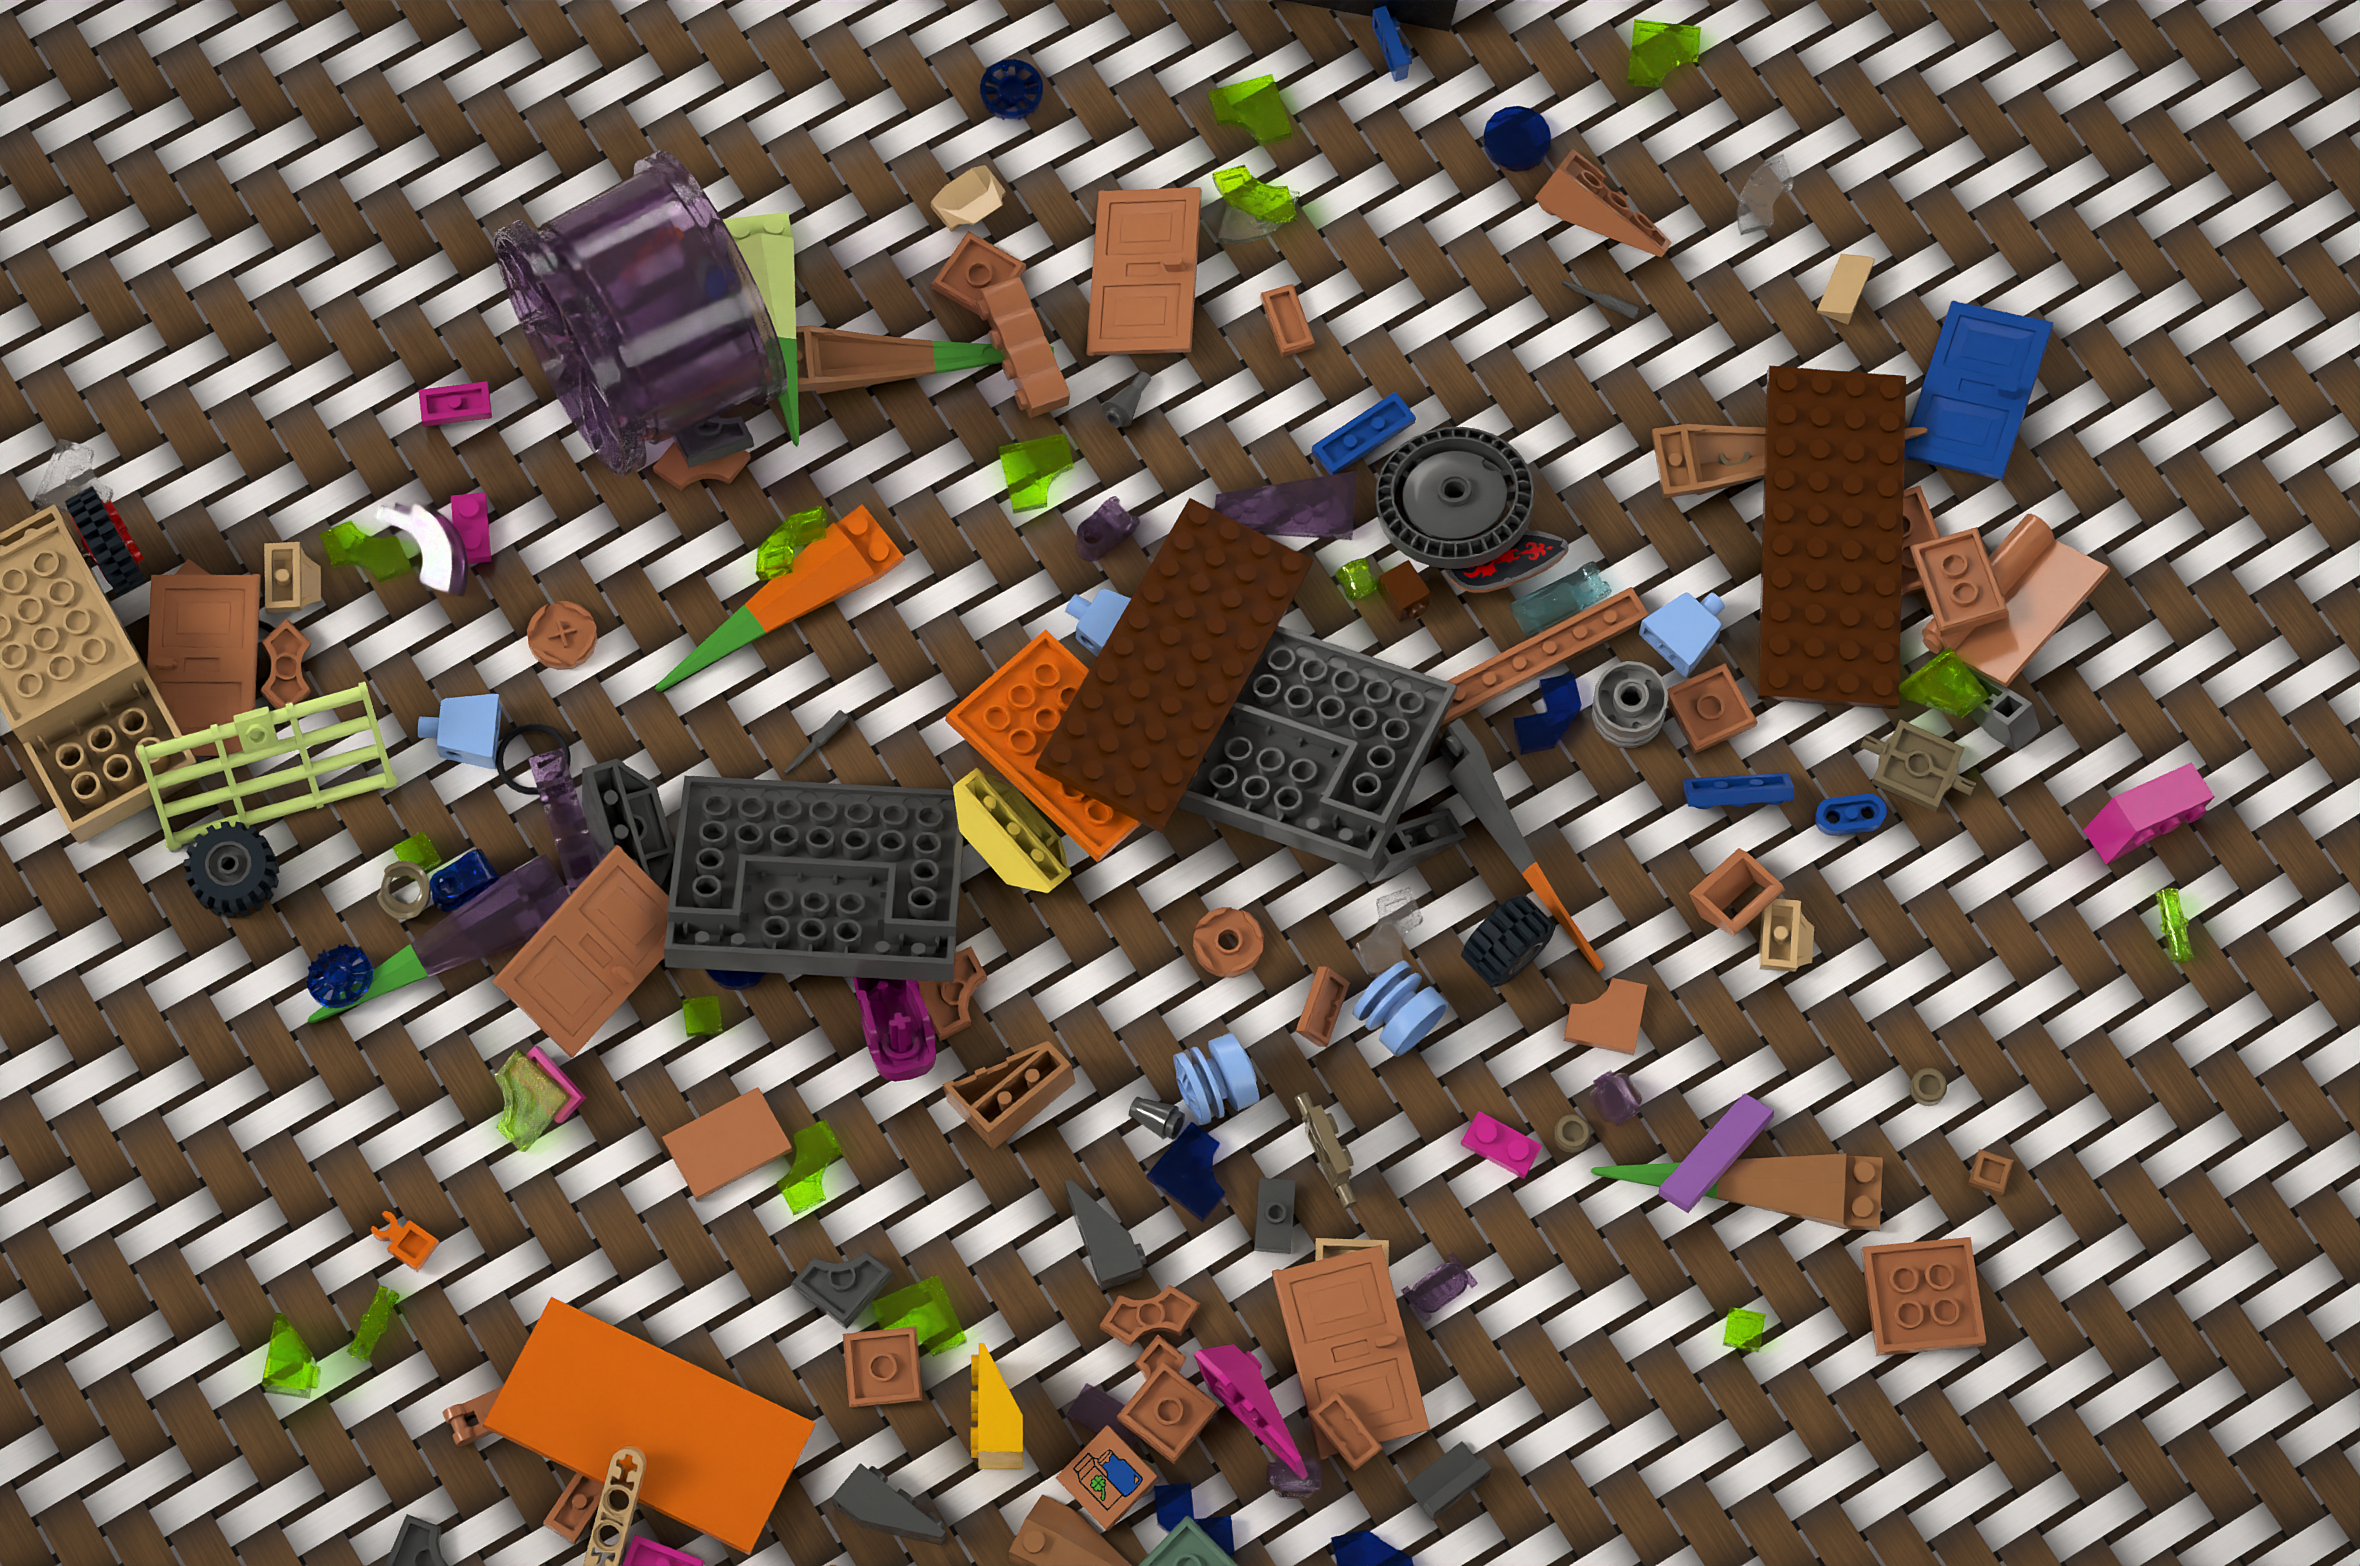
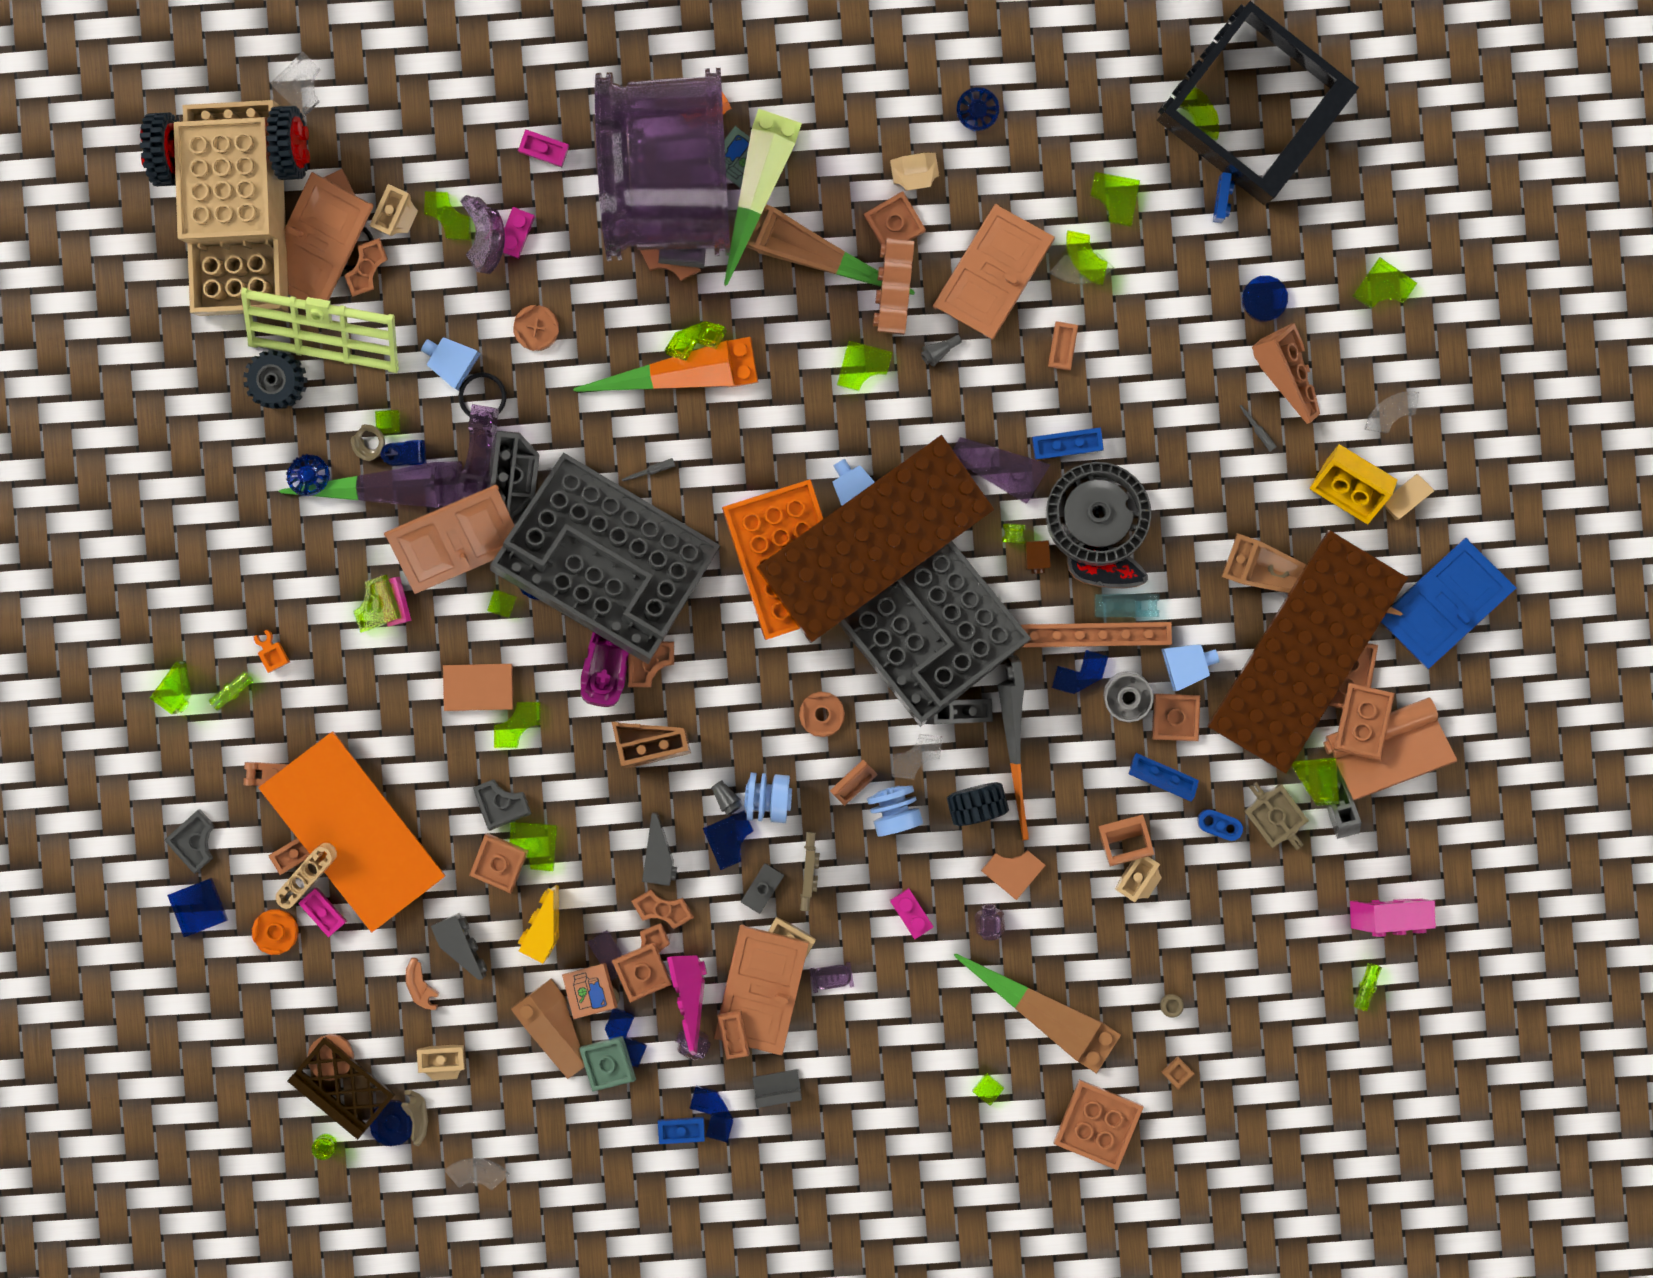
camera: 30 degrees right, 20 degrees up
light yellow wedge [953,768,1072,893] -> none
clear purple piece [1075,496,1140,562] -> none
dark tan tile [1554,1115,1591,1153] -> none
medium lavender tile [1659,1093,1774,1213] -> none
none -> yellow slope [1309,444,1398,525]

